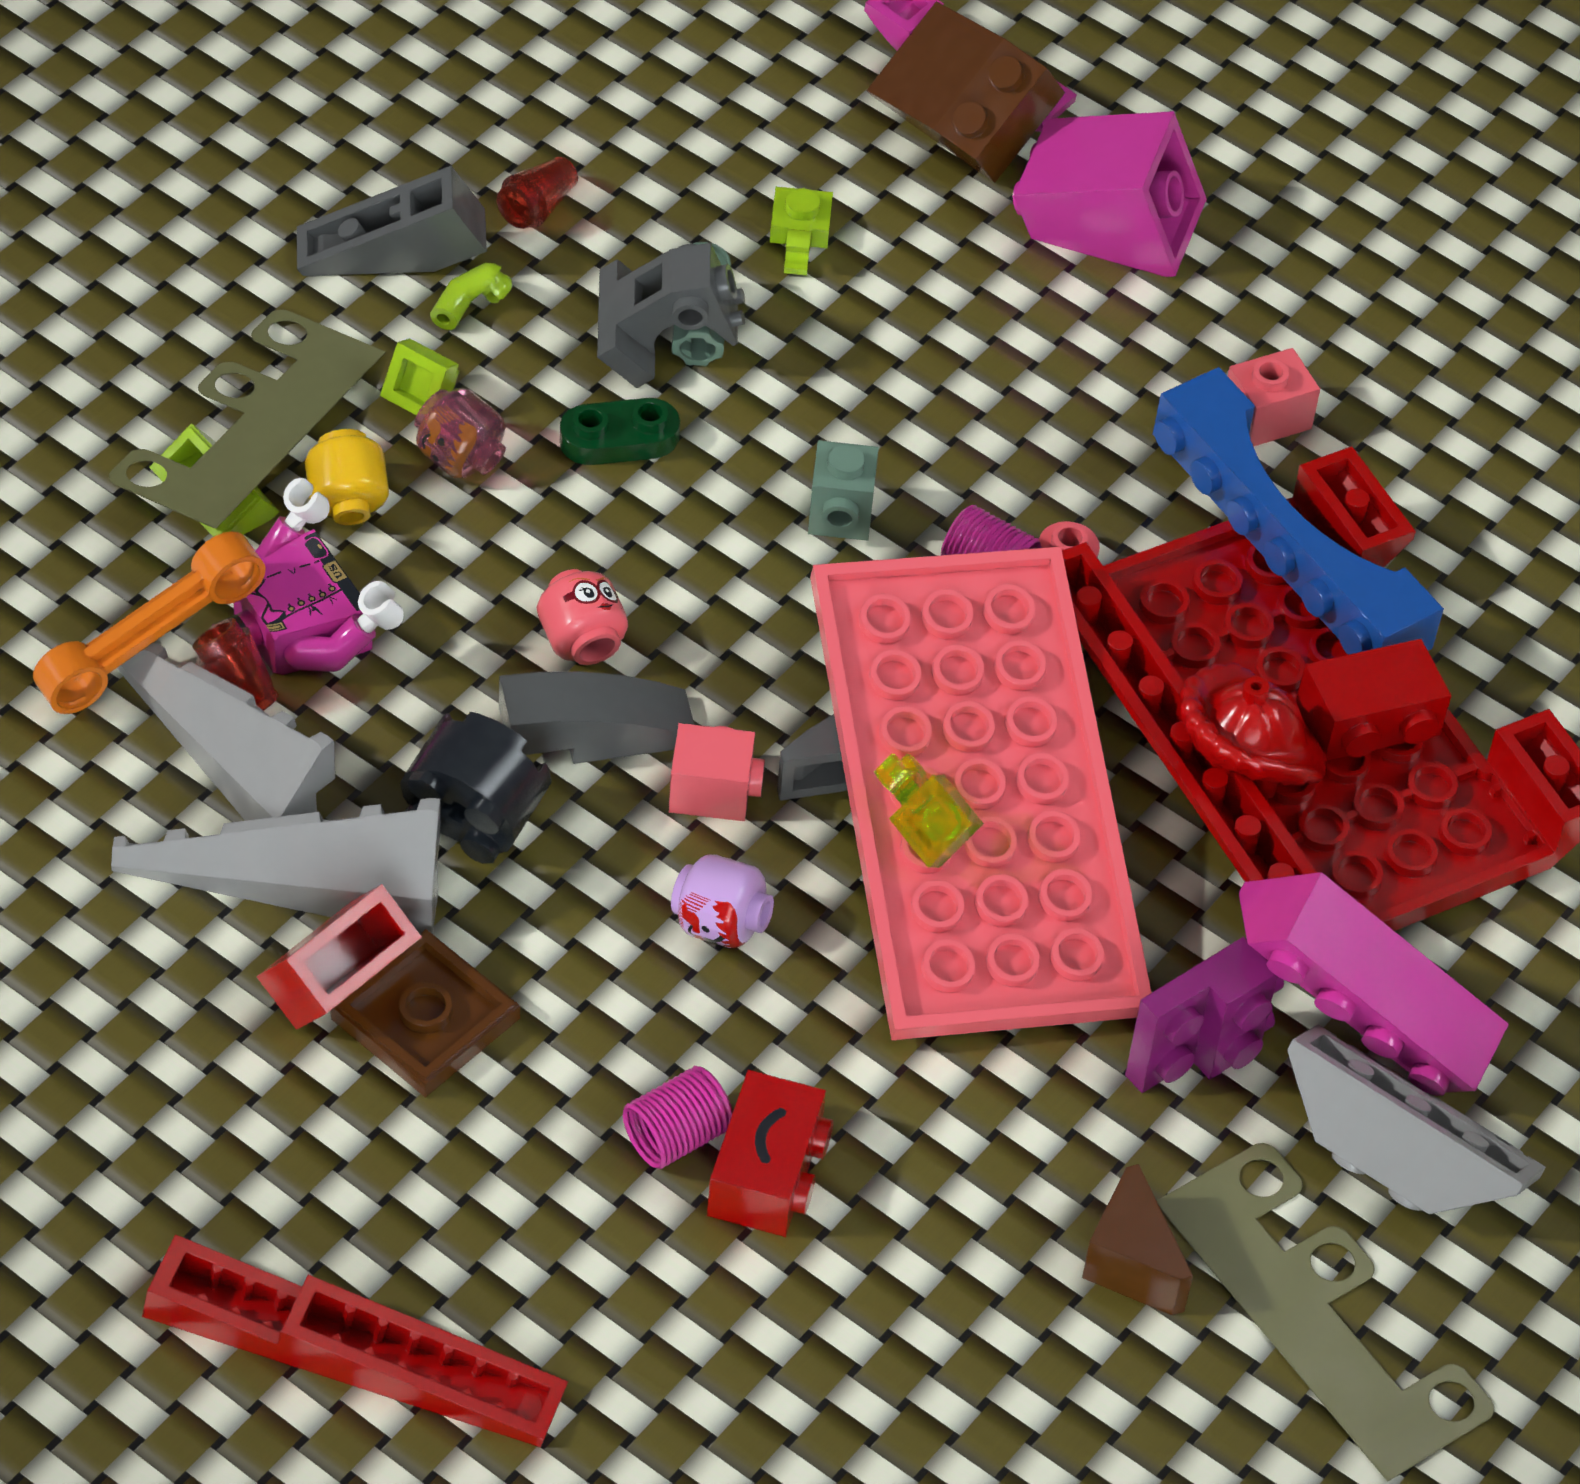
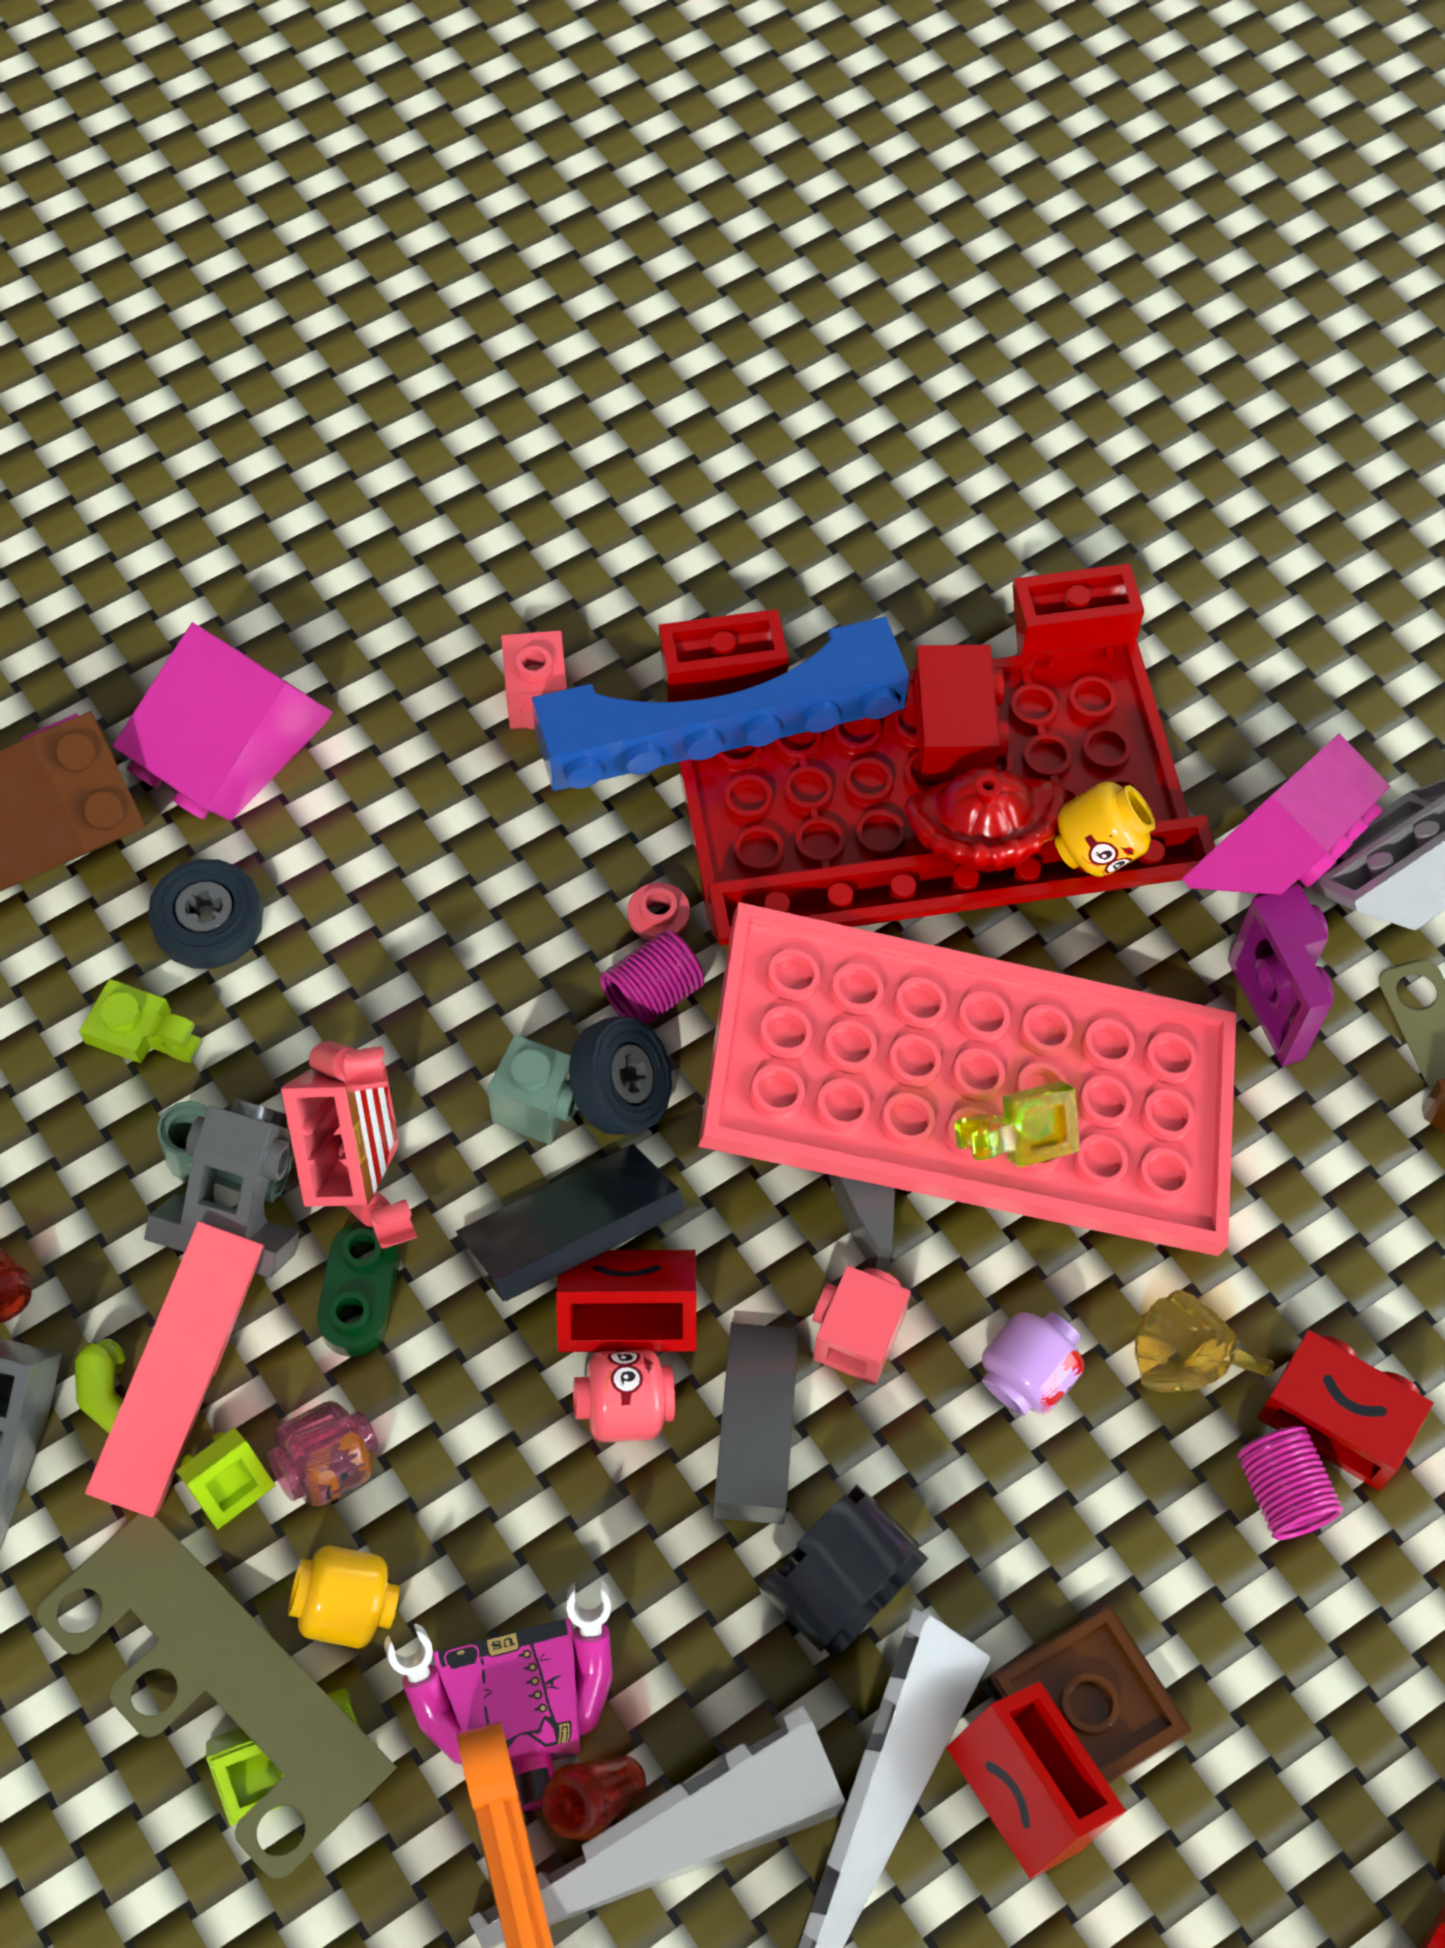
camera: 70 degrees left, 10 degrees up
none -> coral slope [85,1221,265,1518]
none -> black bush [148,859,264,969]
none -> coral torso [281,1041,417,1249]
none -> black tile [456,1144,687,1301]
none -> red brick [556,1249,697,1352]
none -> black bush [569,1016,672,1135]
none -> yellow head [1055,781,1155,877]
none -> clear yellow piece [1134,1290,1274,1392]

